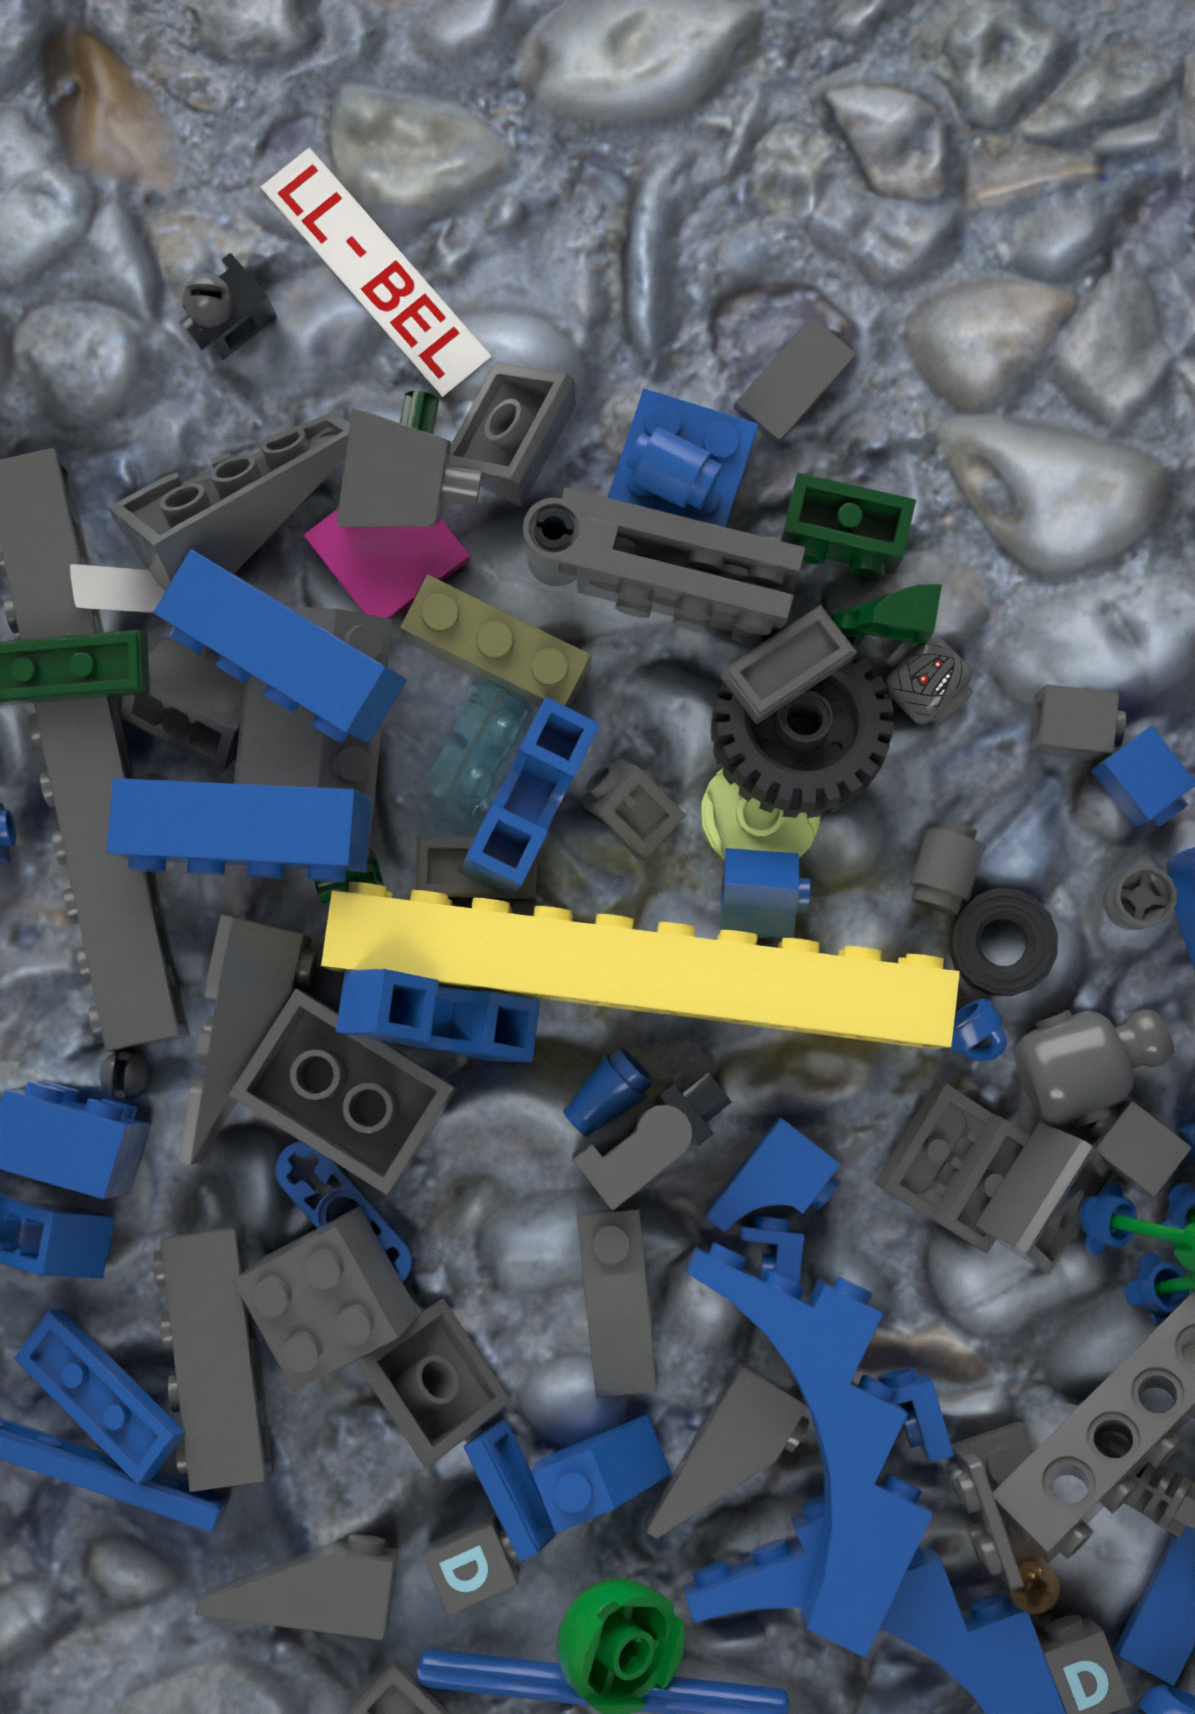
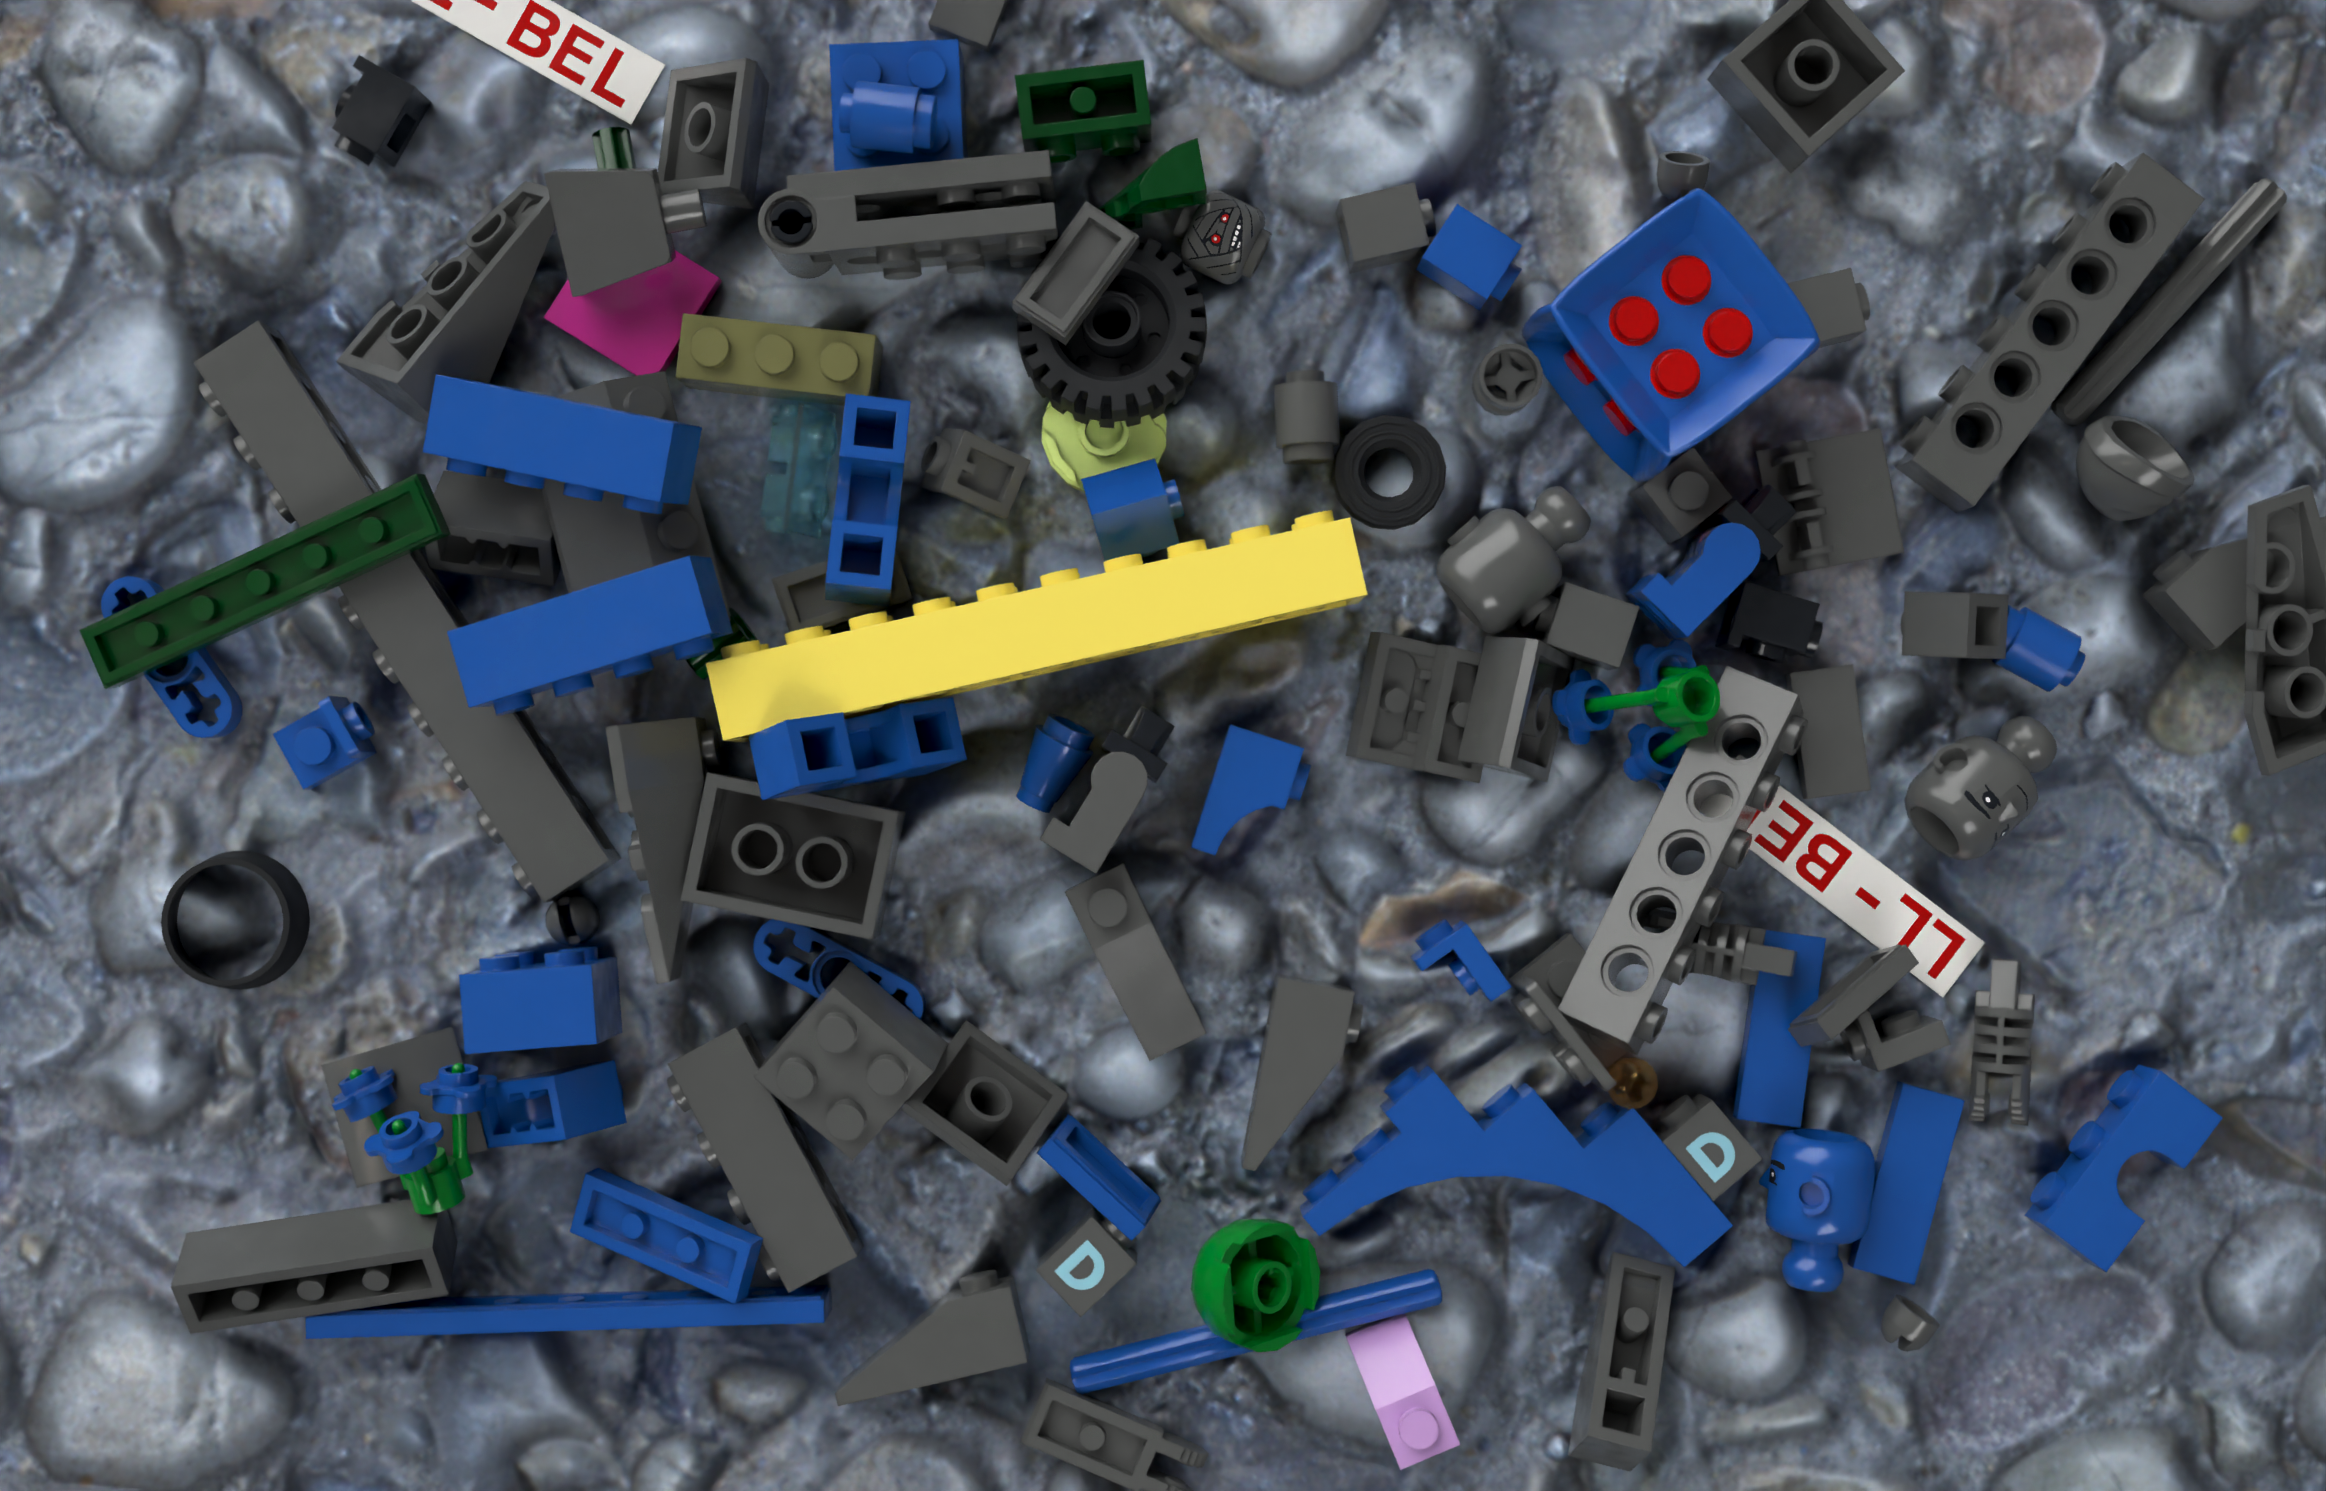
camera: 30 degrees left, 5 degrees up
white sticker [70,564,165,613] -> none
dark grey hinge [183,273,234,327] -> none
blue slope [532,1414,672,1533] -> none
blue arch [684,1242,933,1658] -> none
blue bracket [739,1215,804,1284] -> none
blue tile [949,998,1007,1061] -> none

